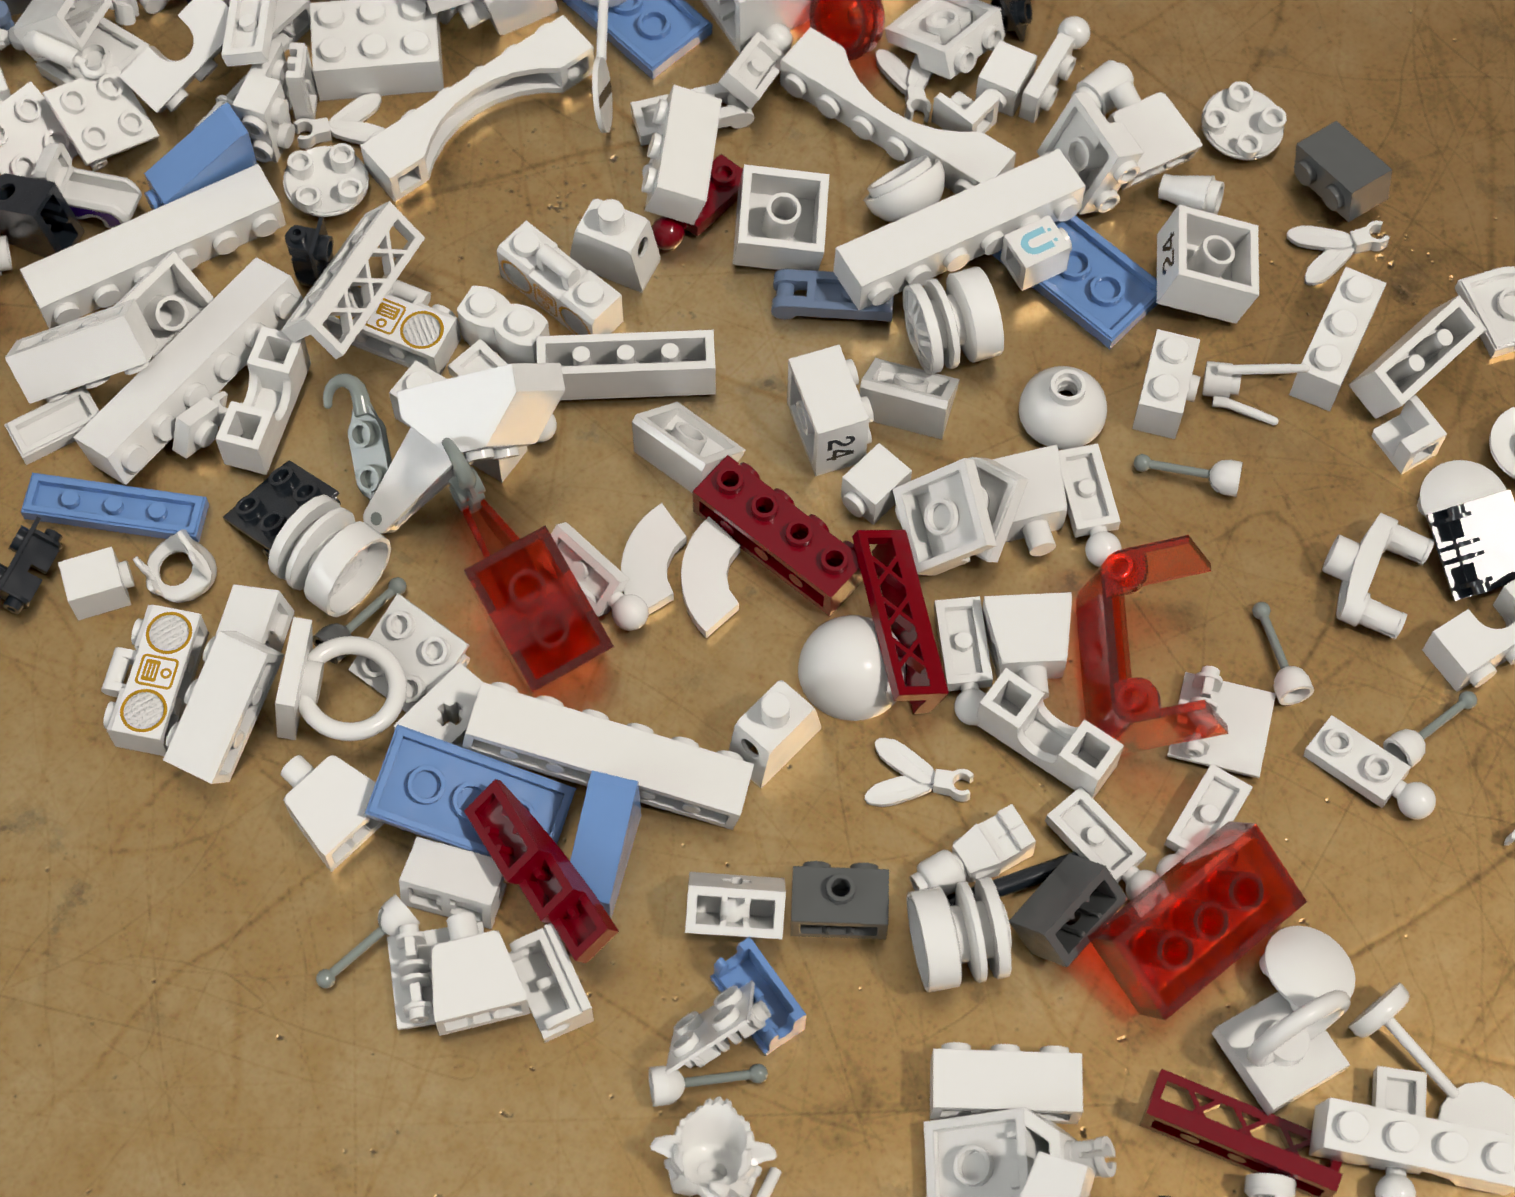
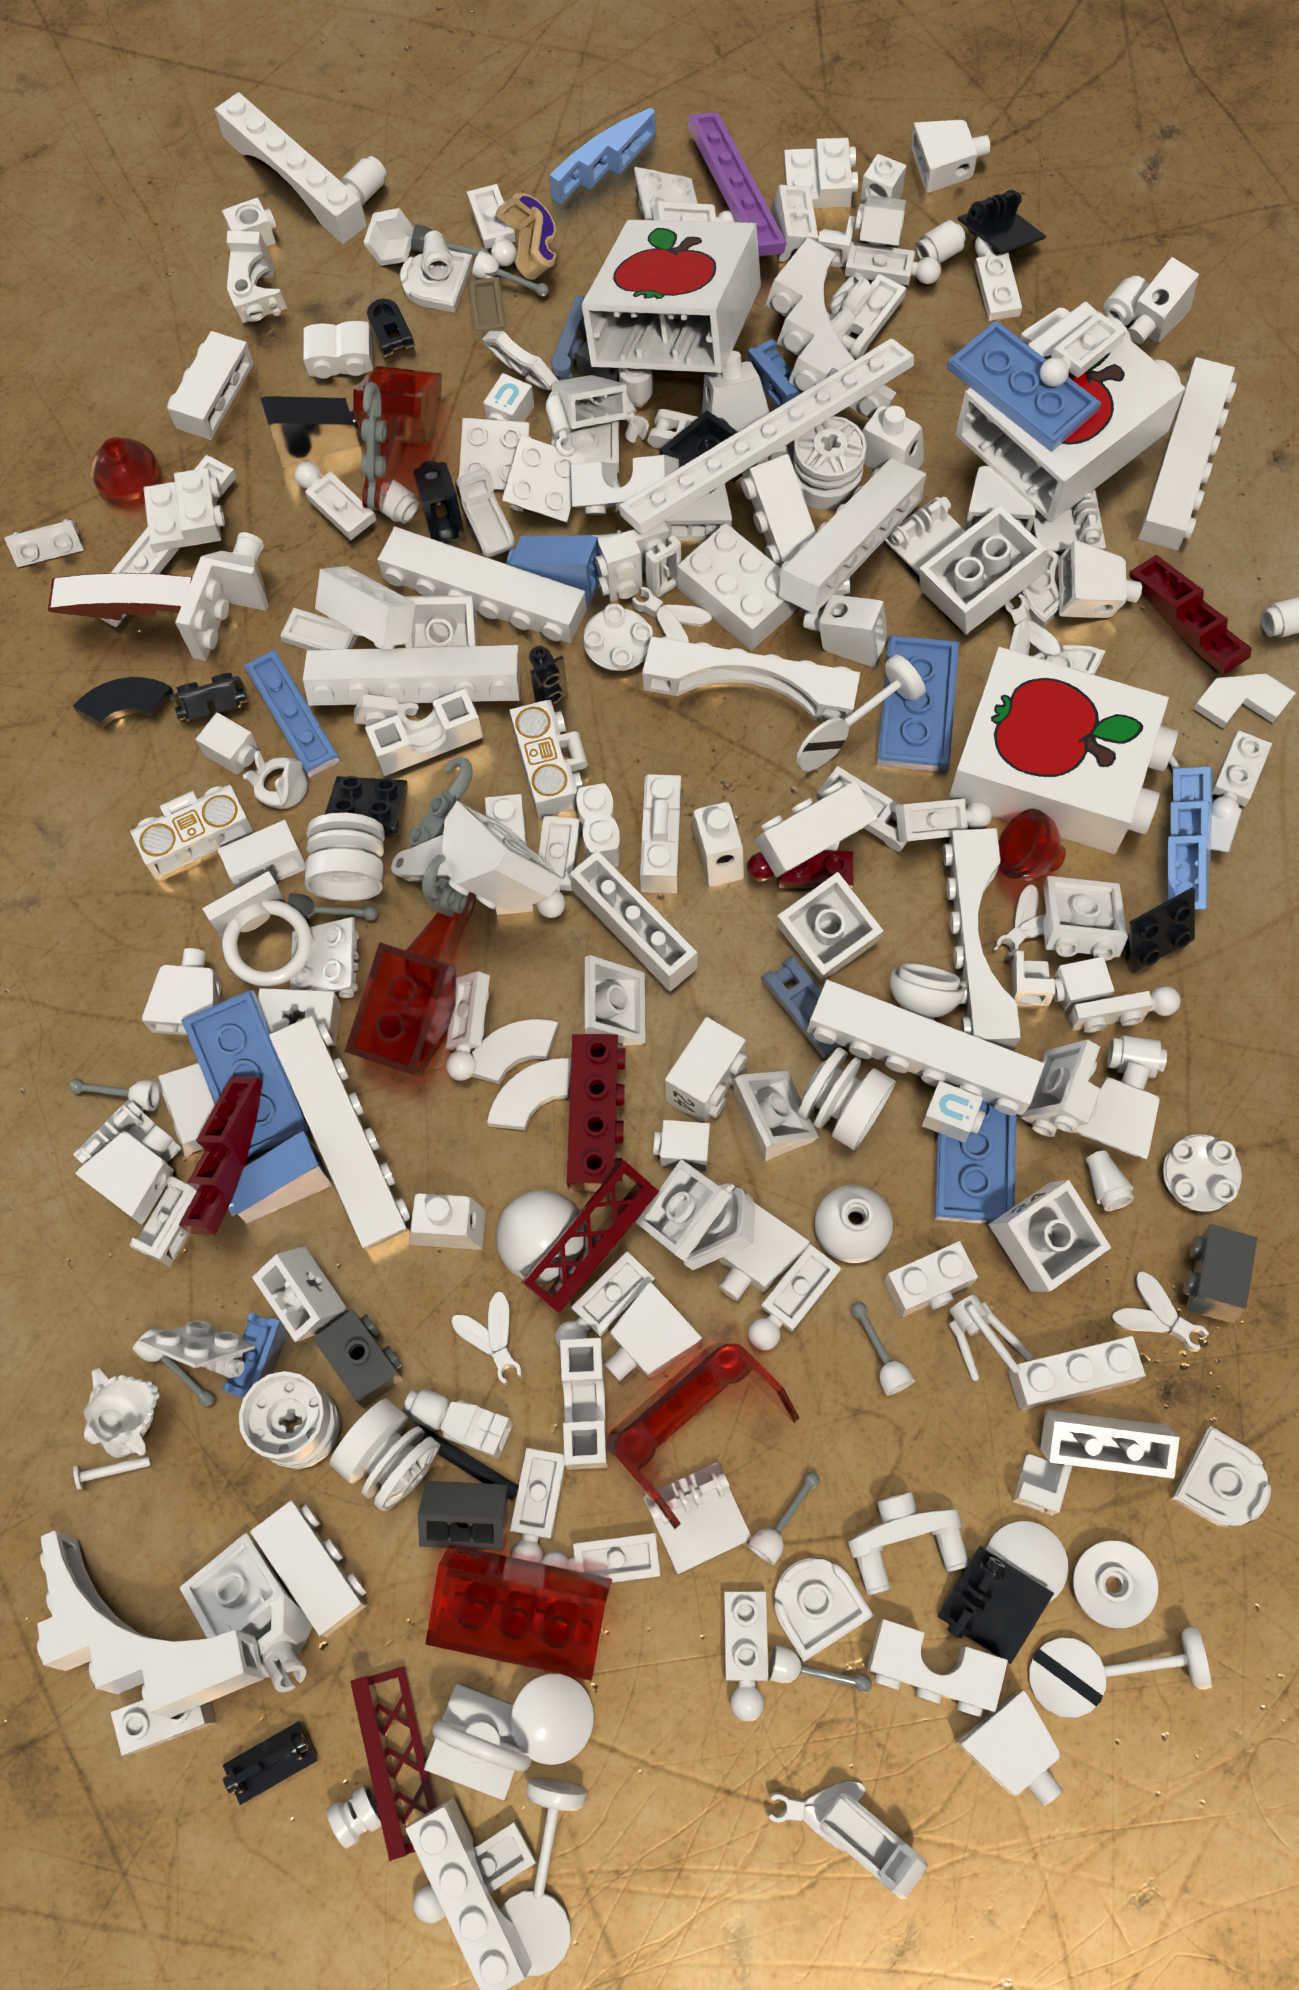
camera: 55 degrees right, 5 degrees up
white brick [163,631,285,784] -> none
white fence [281,201,425,359] -> none
none -> white wheel [238,1371,341,1470]
none -> white tile [774,1558,874,1662]

